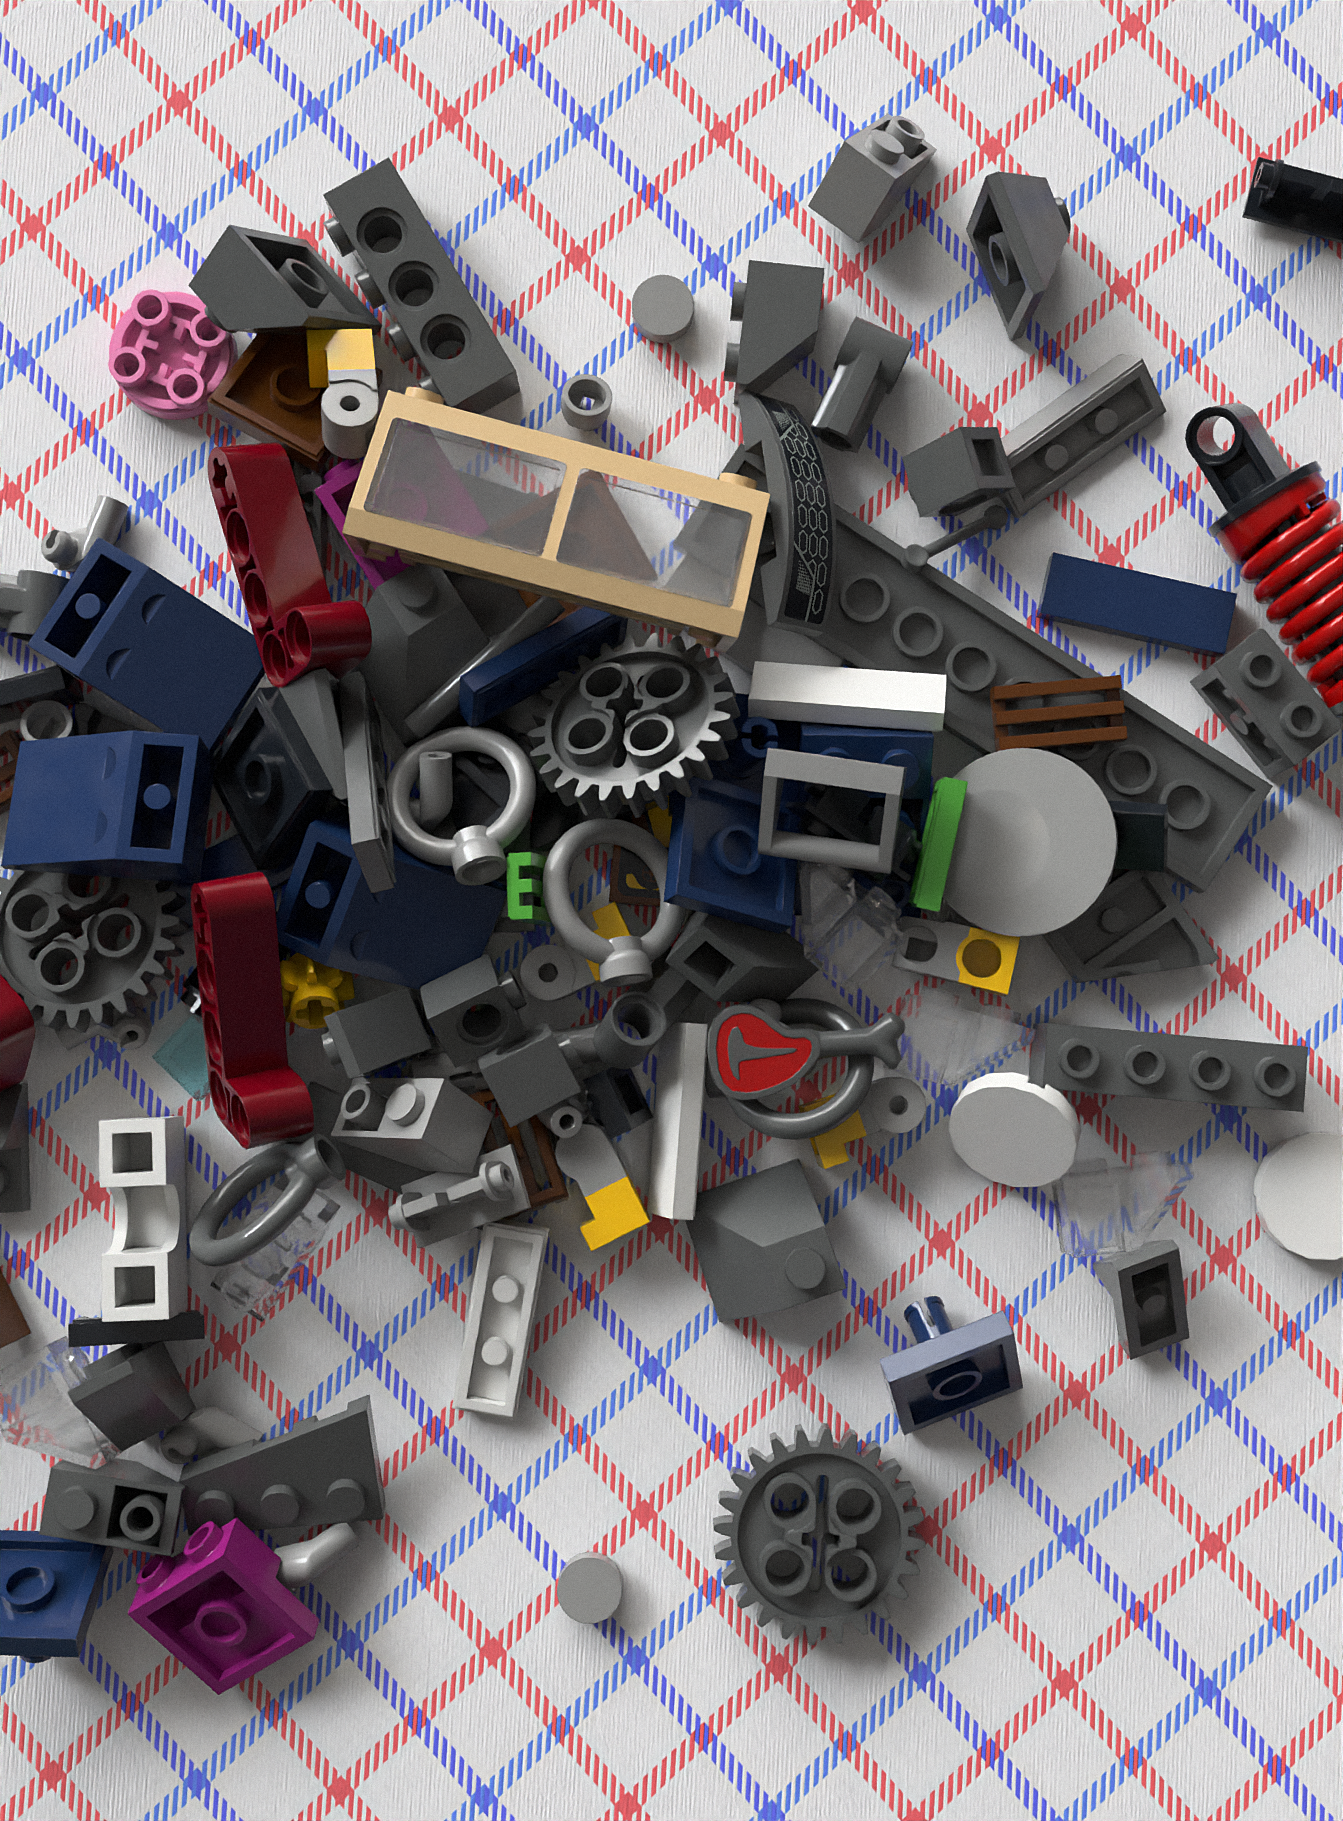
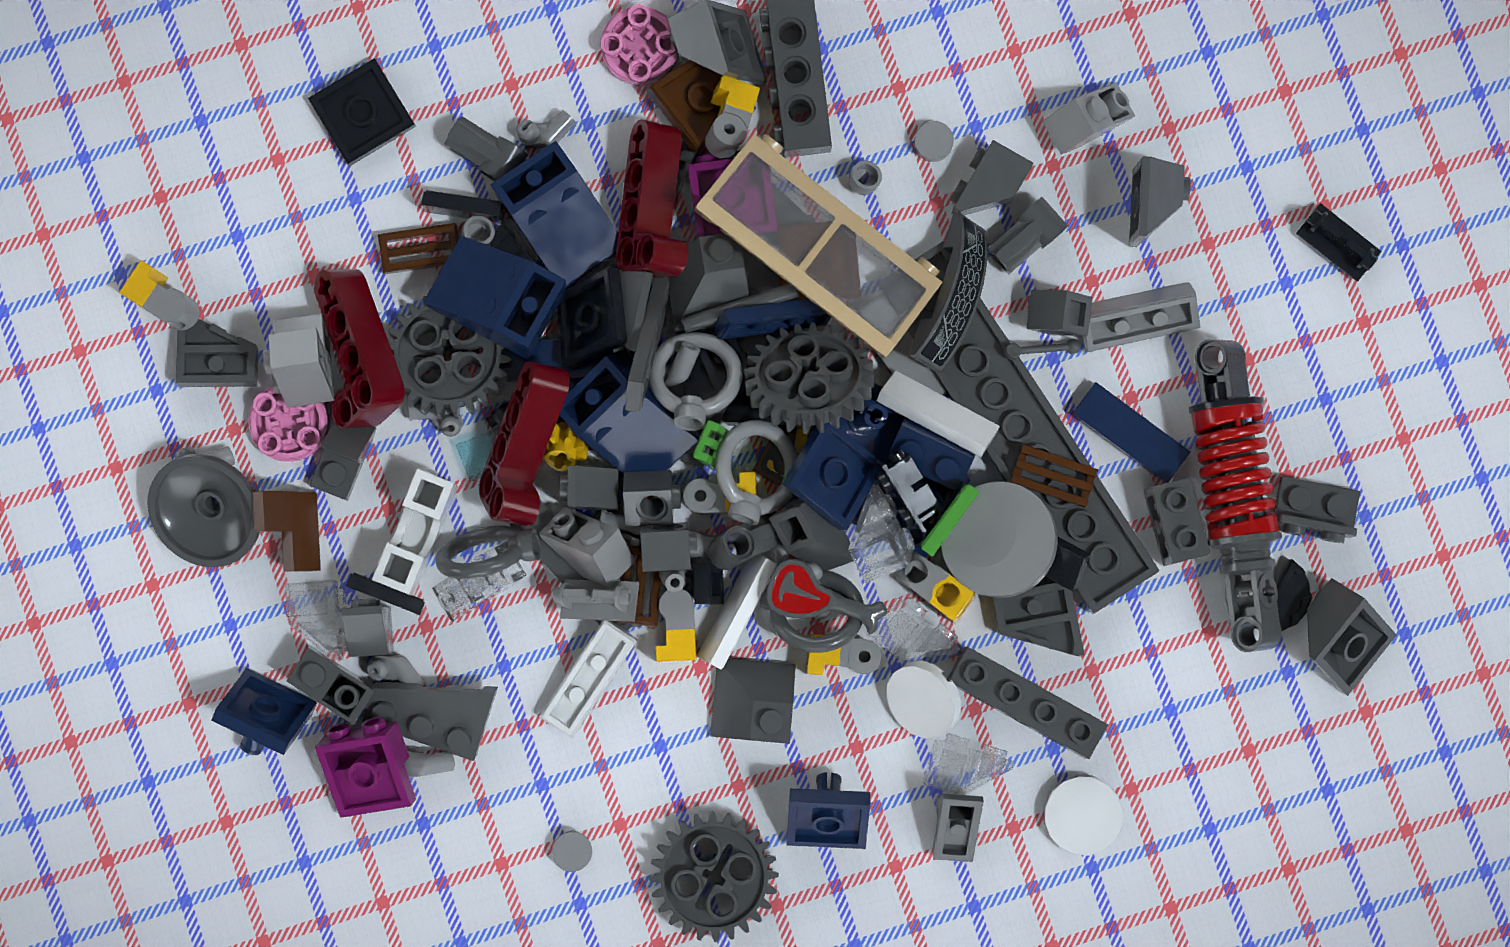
camera: 25 degrees right, 0 degrees up
light grey tile [758,748,907,874] -> none

